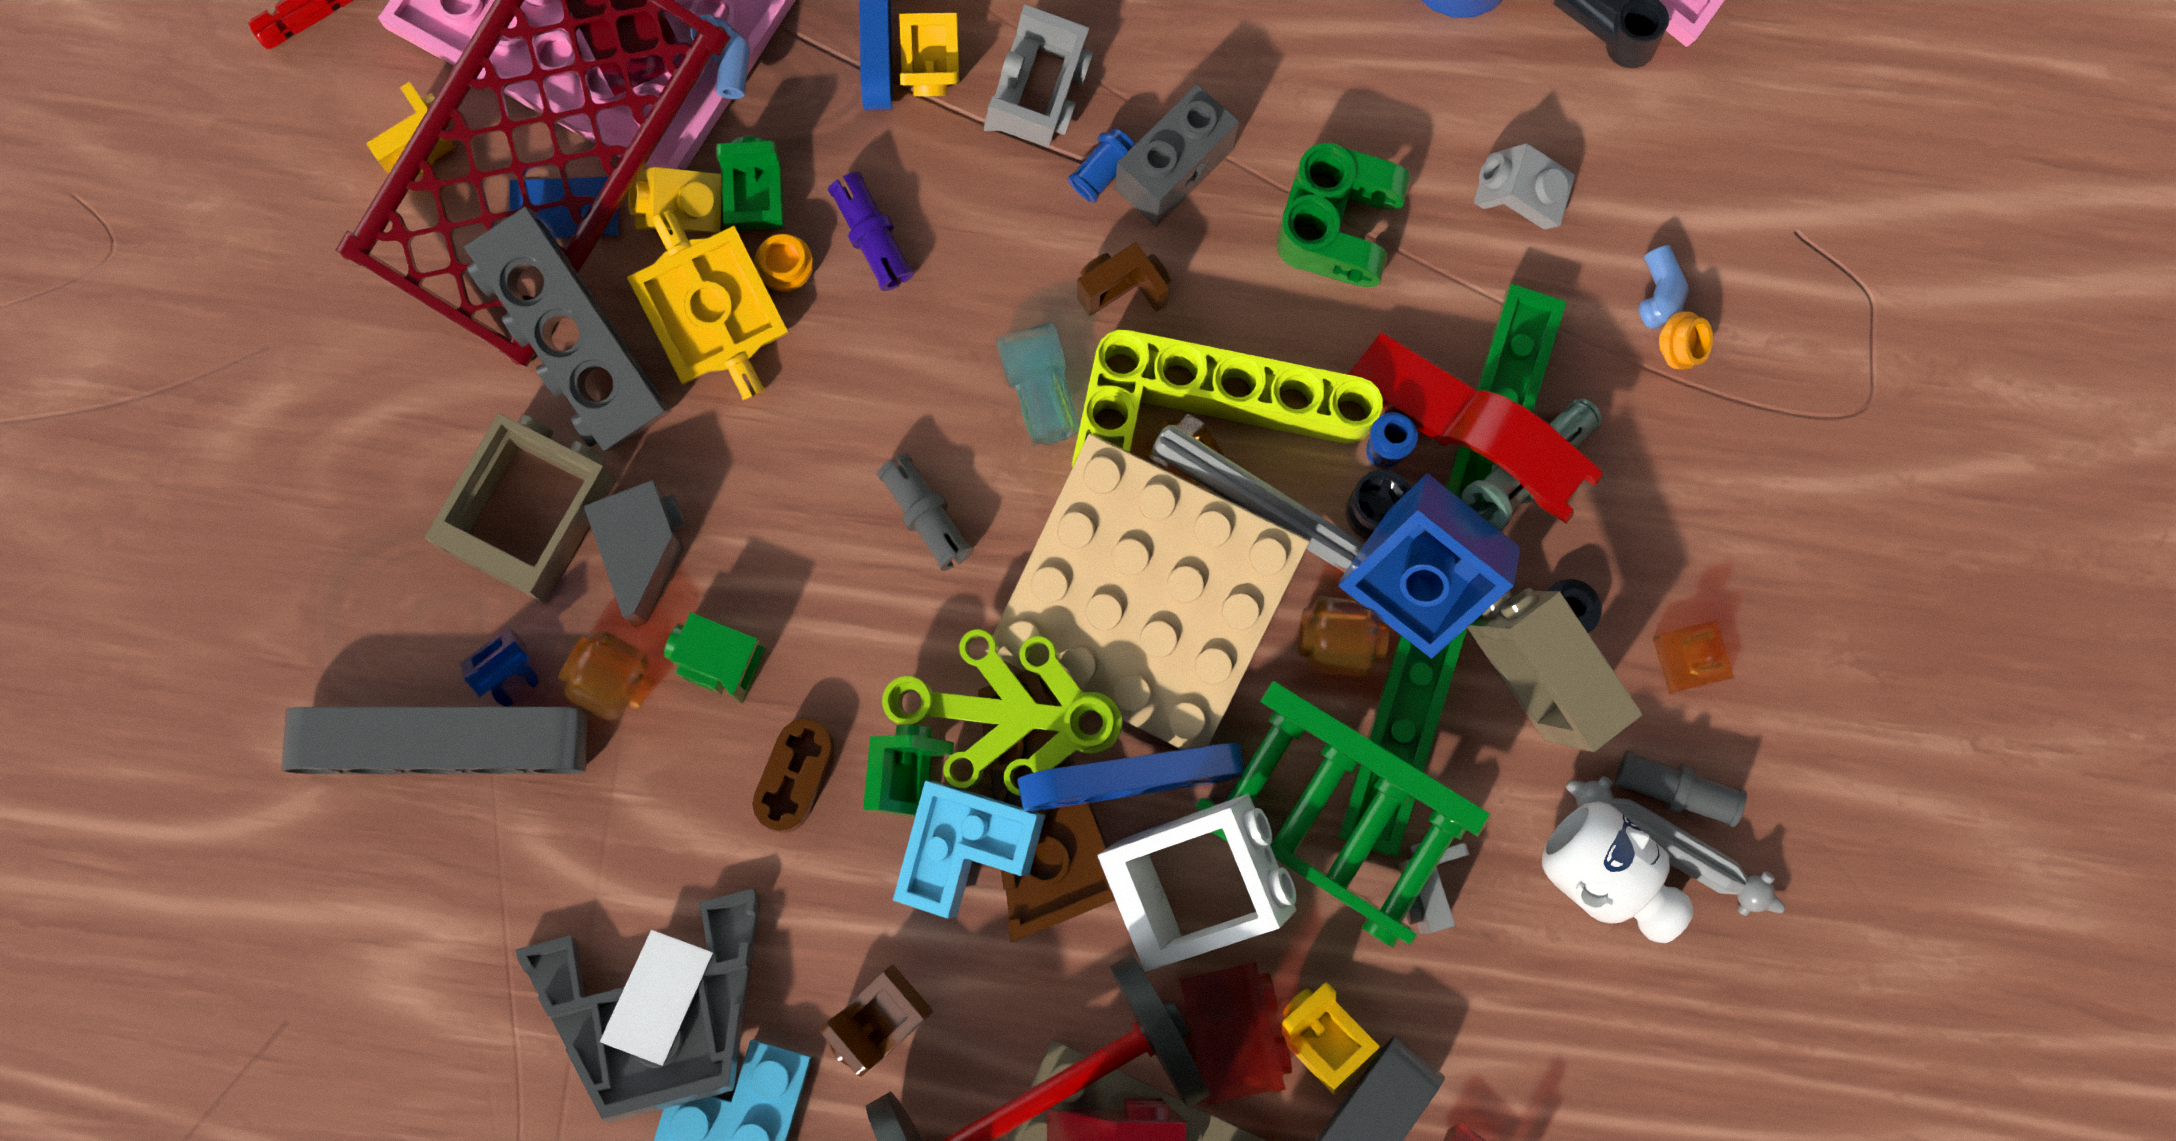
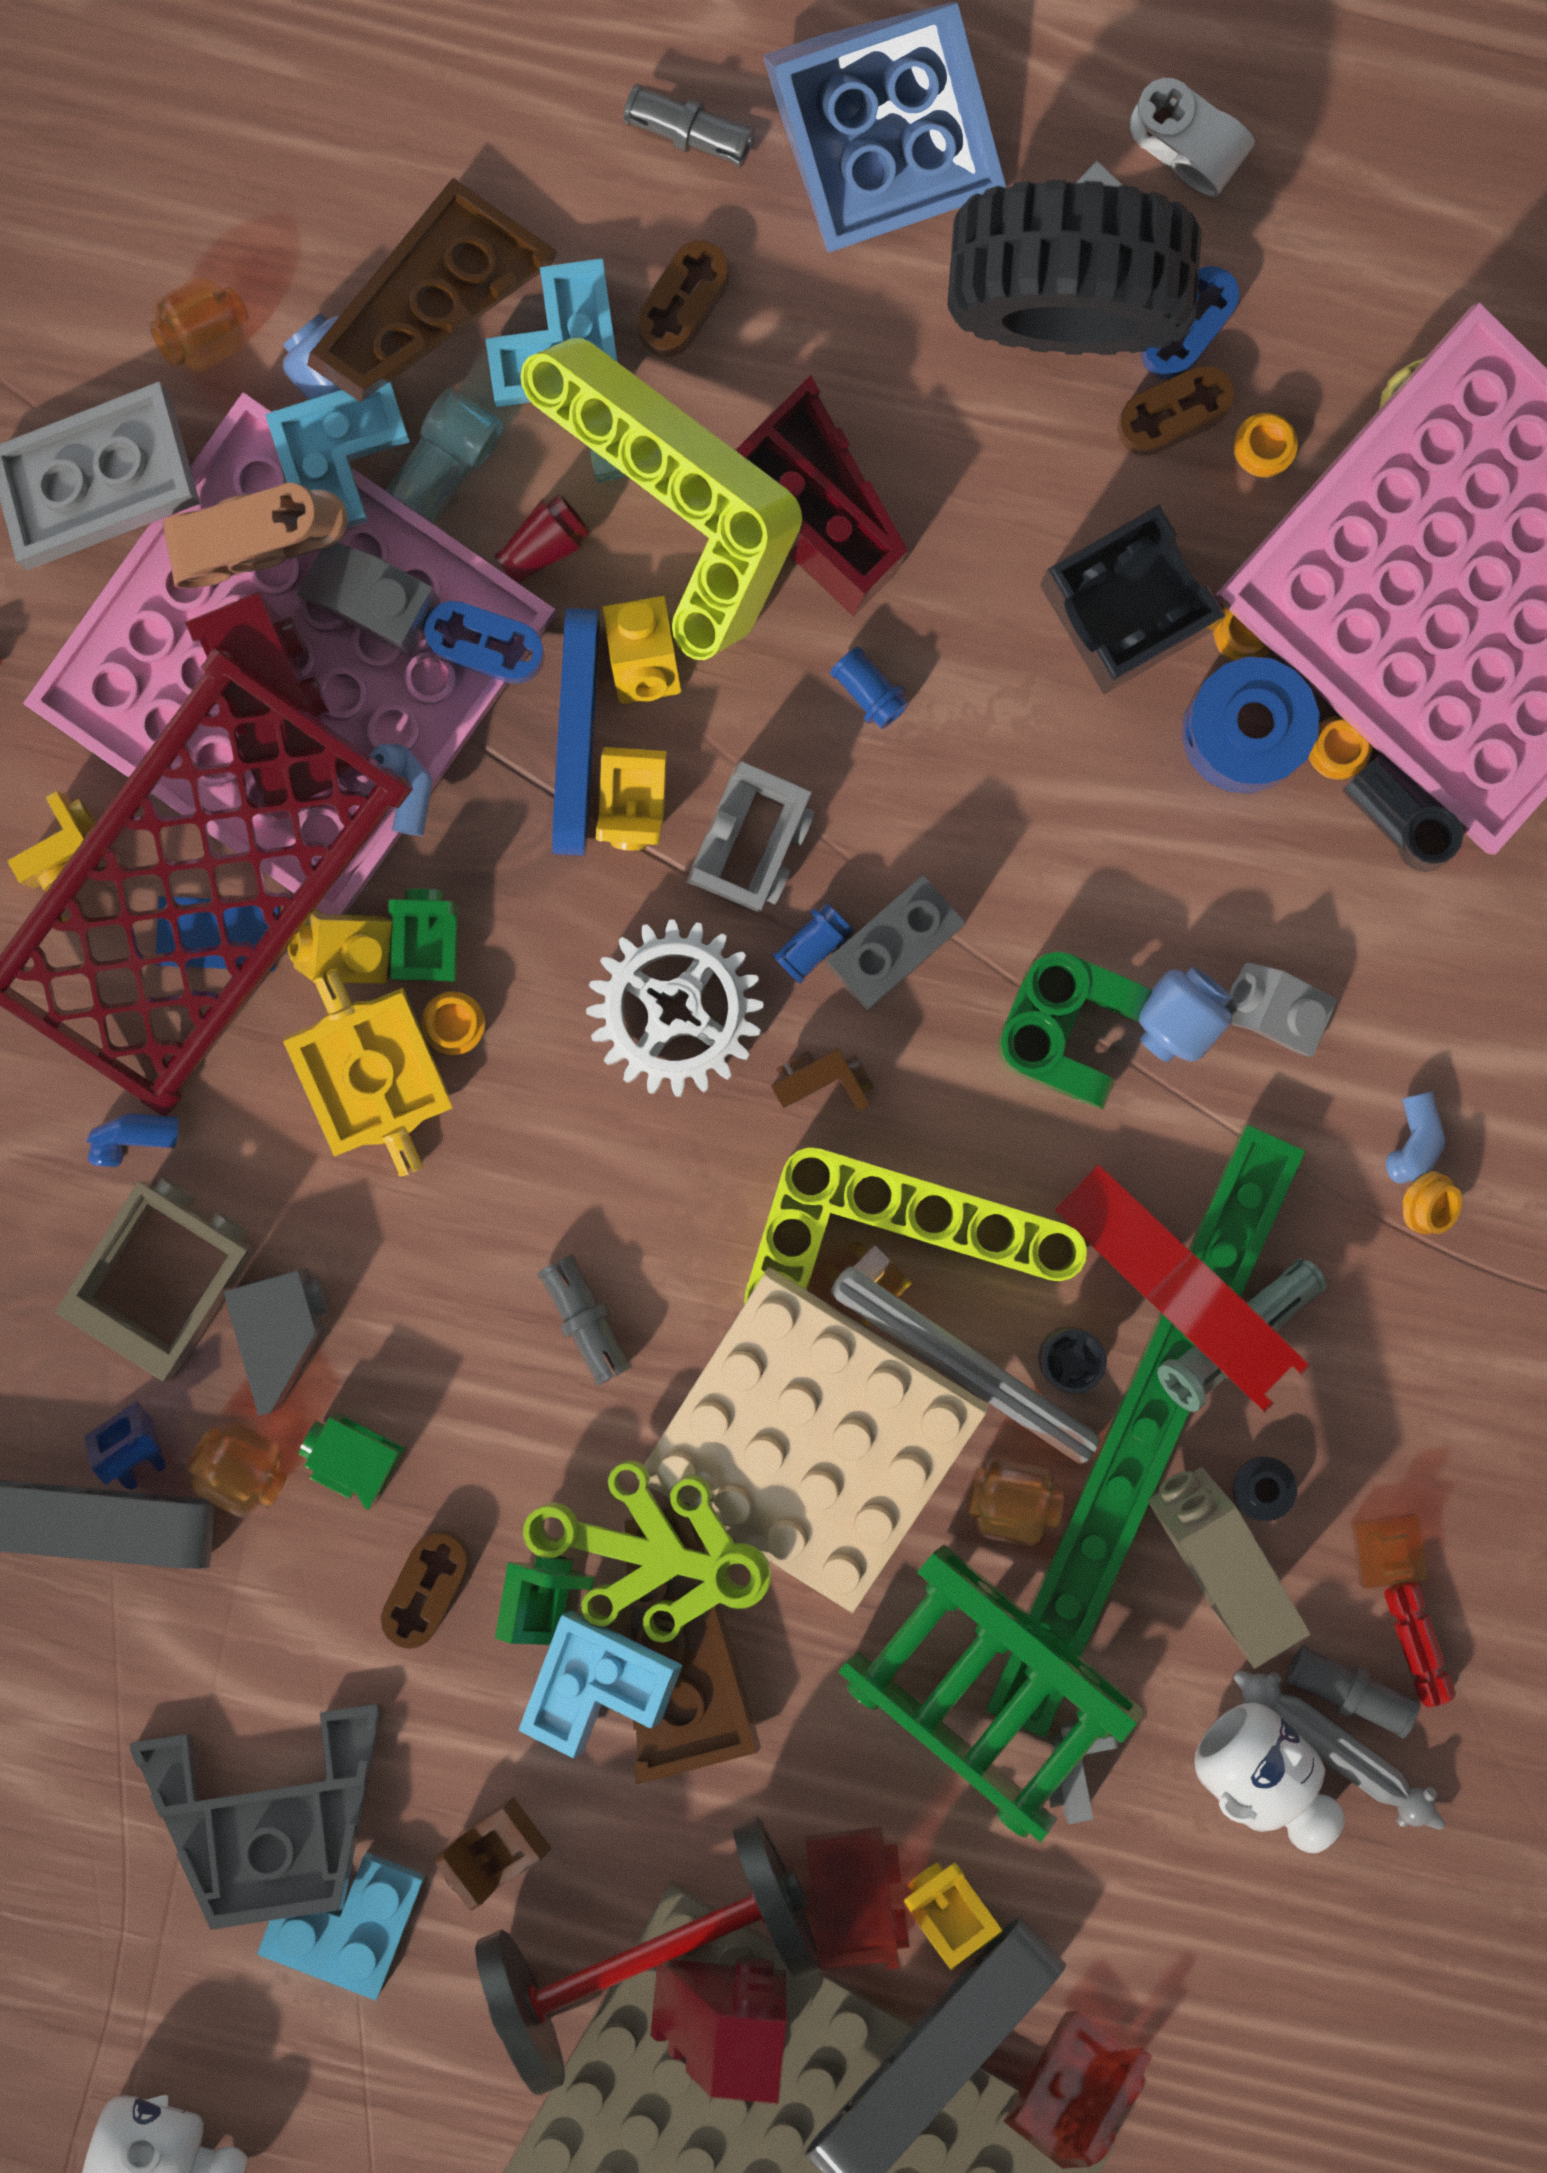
camera: 15 degrees right, 10 degrees up
dark grey brick [464,207,672,451] -> none
white sticker [600,930,713,1066] -> none
dark purple pin [828,172,914,291] -> none
clear light blue piece [995,321,1080,446] -> none
blue beam [1017,743,1246,812] -> none
white window [1098,794,1297,972] -> none
blue slope [1338,473,1520,659] -> none
blue pin [1366,413,1418,469] -> none
none -> blue arm [86,1113,178,1167]
none -> white gear [586,920,764,1097]
none -> medium blue head [1139,966,1232,1063]
none -> red axle [1384,1581,1456,1707]

